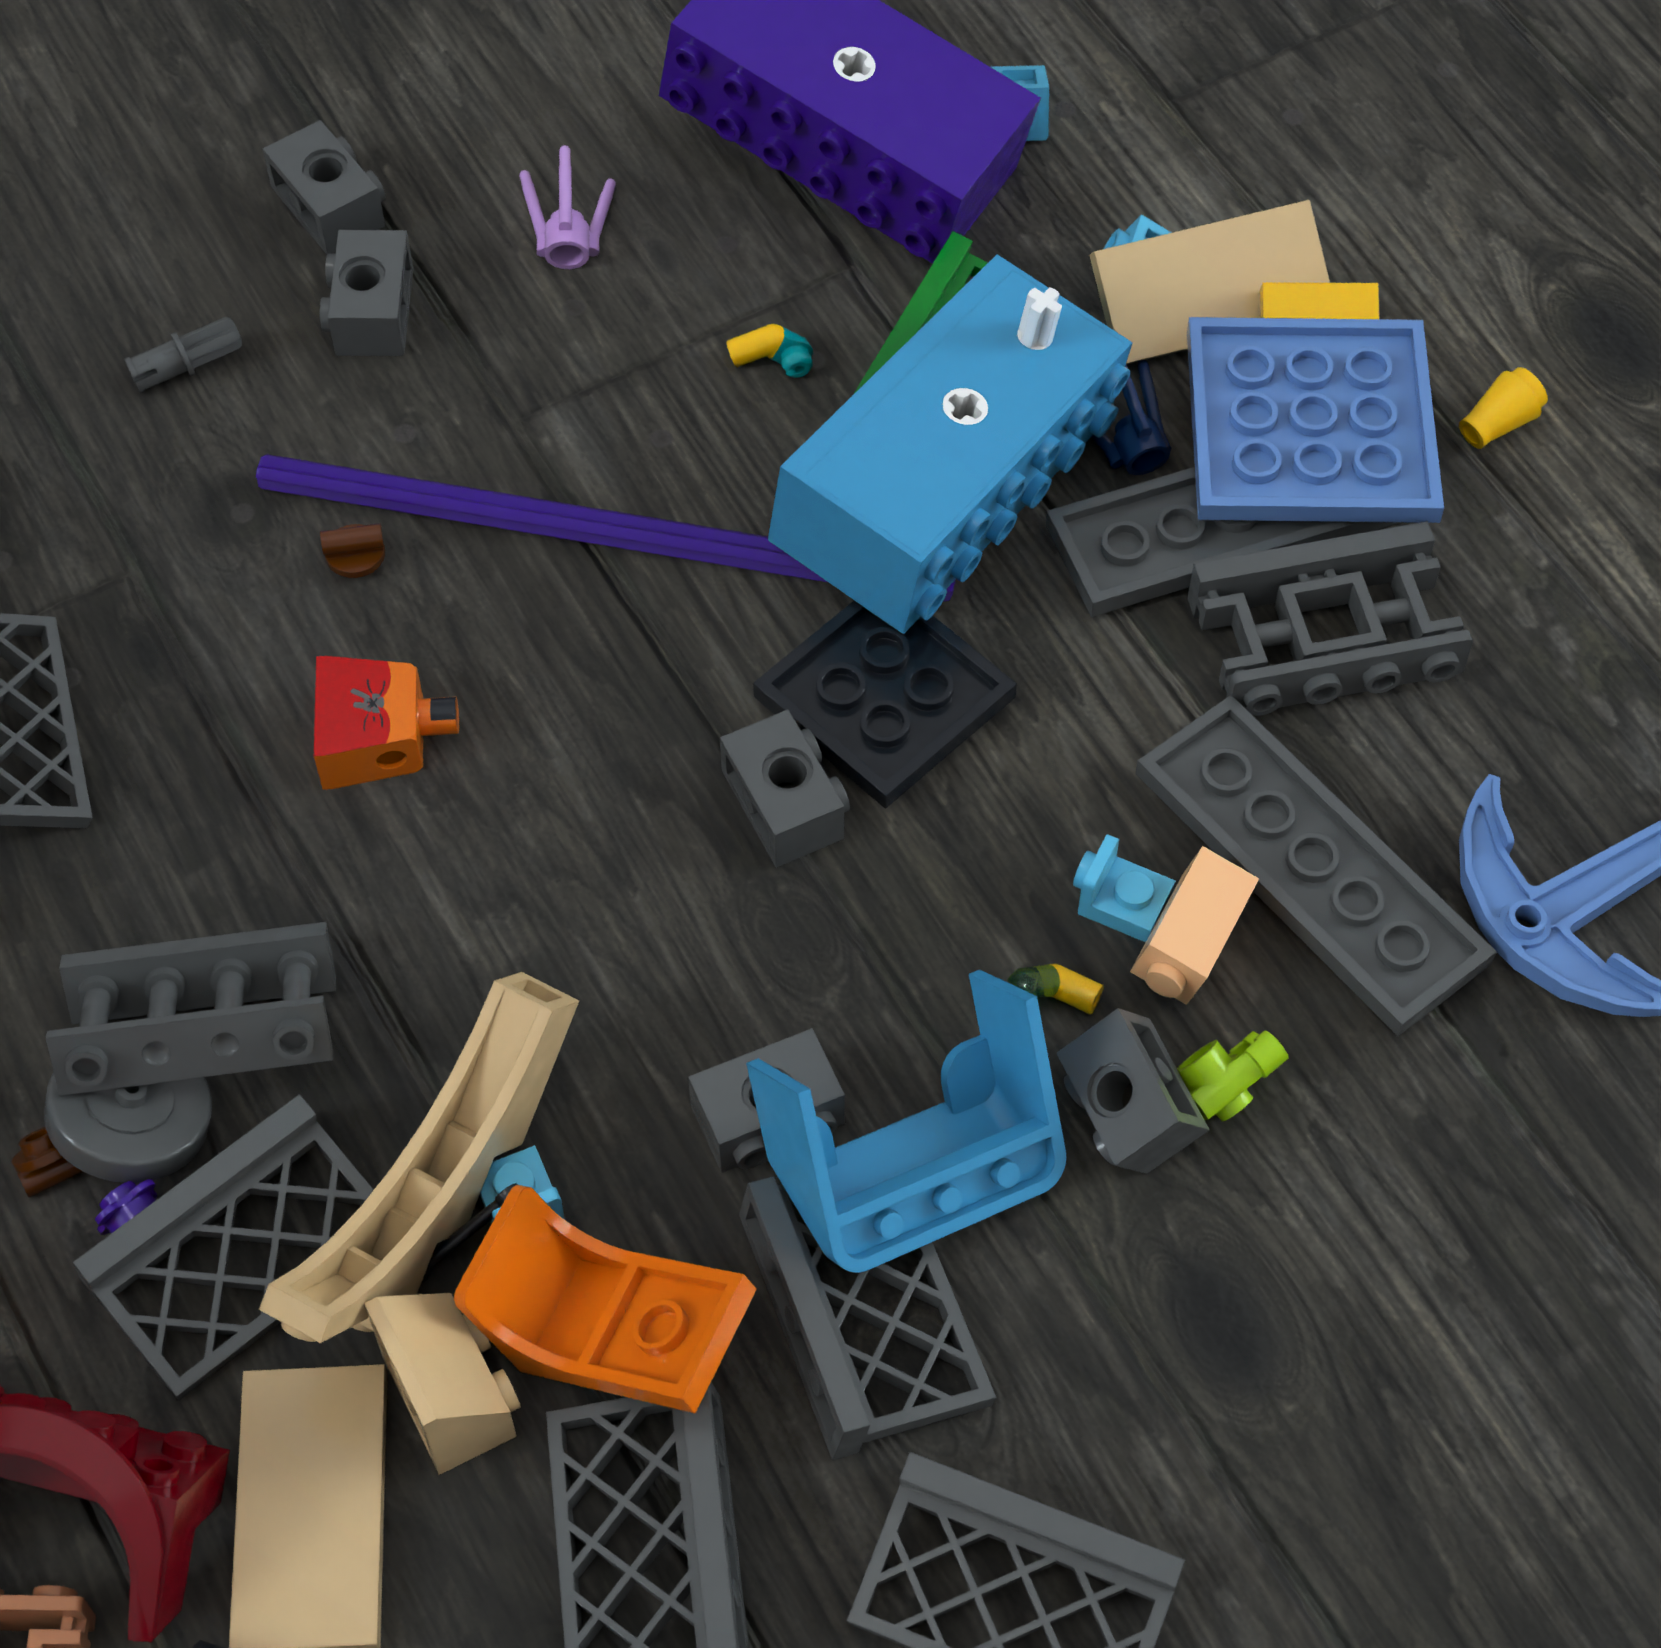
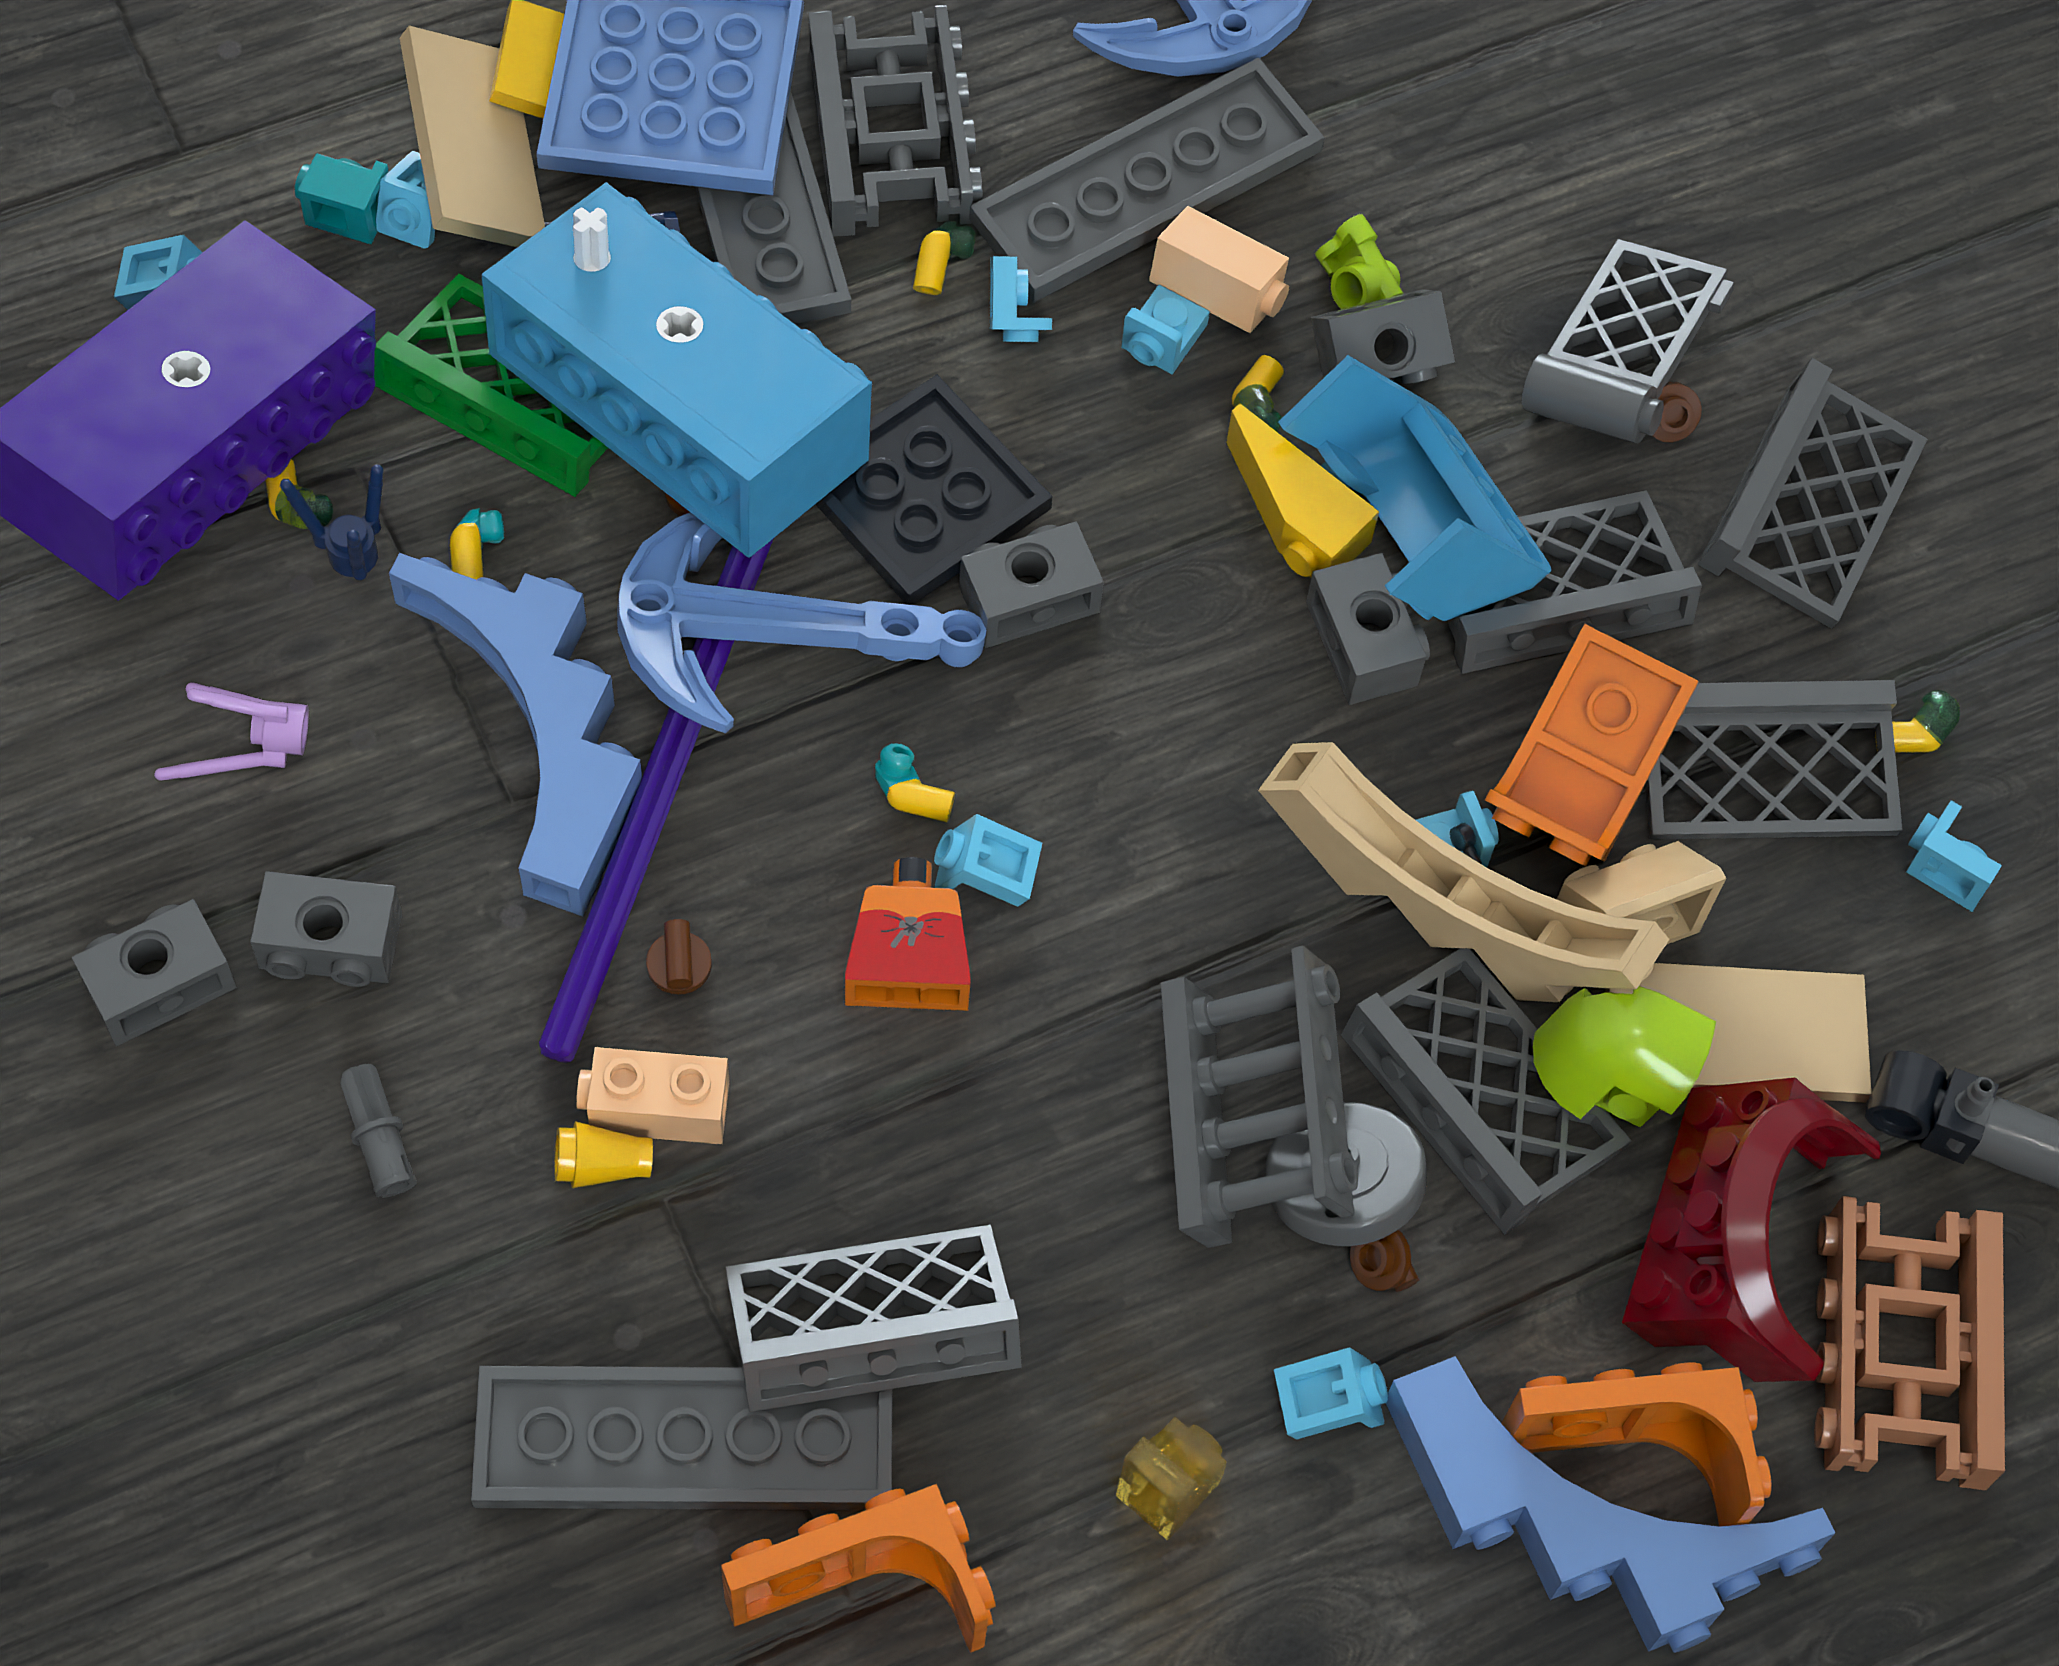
camera: 90 degrees left, 5 degrees up
dark purple plate [95,1179,158,1235] -> none
none -> clear green arm [266,460,333,529]
none -> dark blue plant [280,464,384,580]
none -> teal brick [295,153,389,244]
none -> medium blue arch [389,553,642,917]
none -> yellow cone [554,1121,653,1188]
none -> light nougat brick [577,1047,729,1144]
none -> medium blue piece [617,512,987,733]
none -> arm [875,743,955,822]
none -> yellow arm [913,221,976,295]
none -> medium azure bracket [934,814,1042,907]
none -> medium azure bracket [990,256,1052,342]
none -> yellow slope [1226,403,1379,578]
none -> dark grey piece [1522,239,1734,444]
none -> lime brick [1533,986,1716,1127]
none -> reddish brown plate [1652,382,1702,442]

